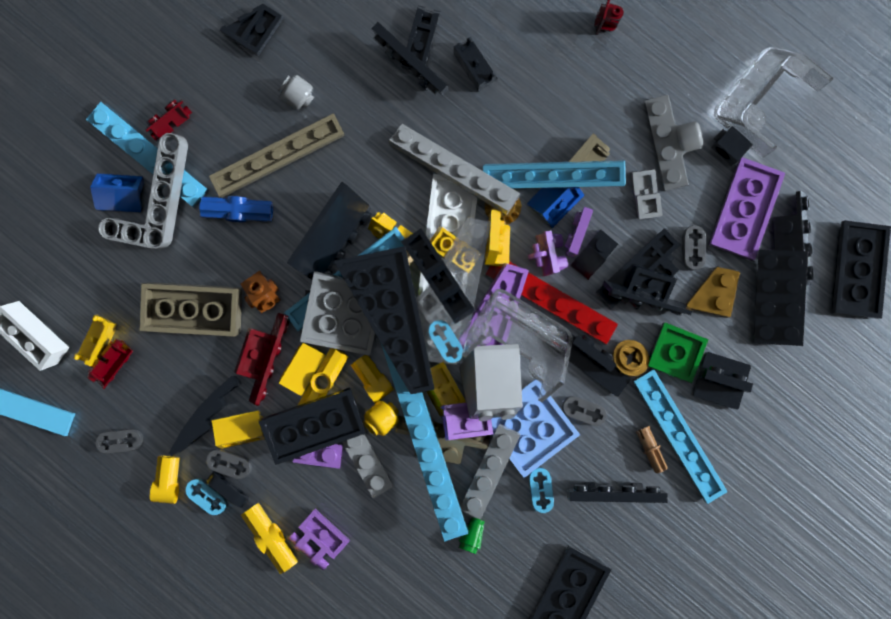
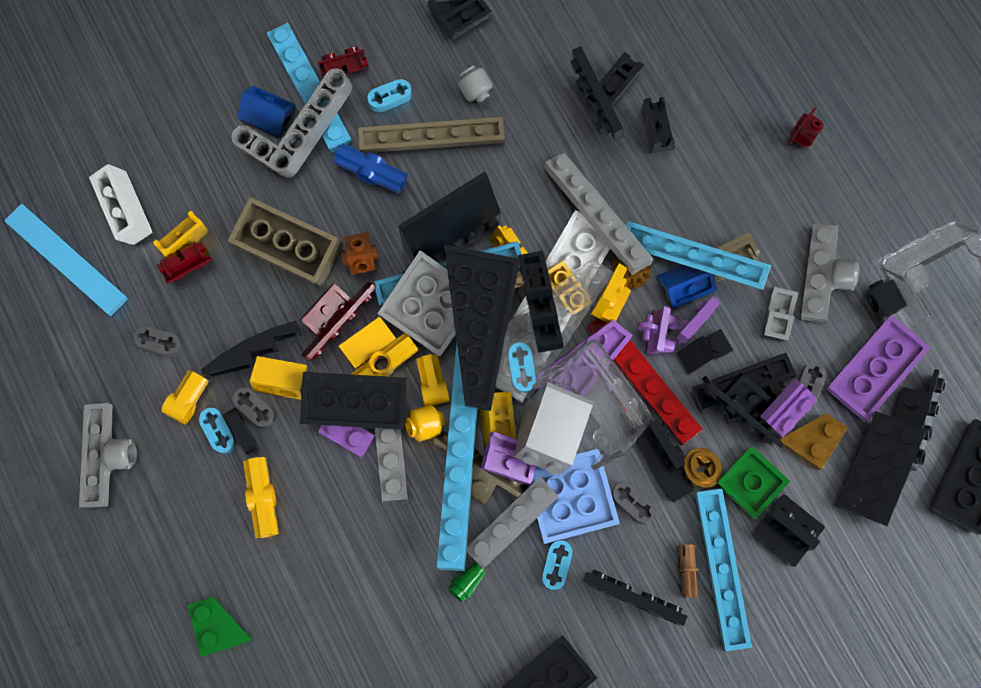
camera: 25 degrees right, 10 degrees down
medium lavender plate [288,508,350,570] -> none
none -> light grey plate [79,403,137,508]
none -> medium azure beam [367,79,412,113]
none -> medium lavender plate [760,378,818,437]

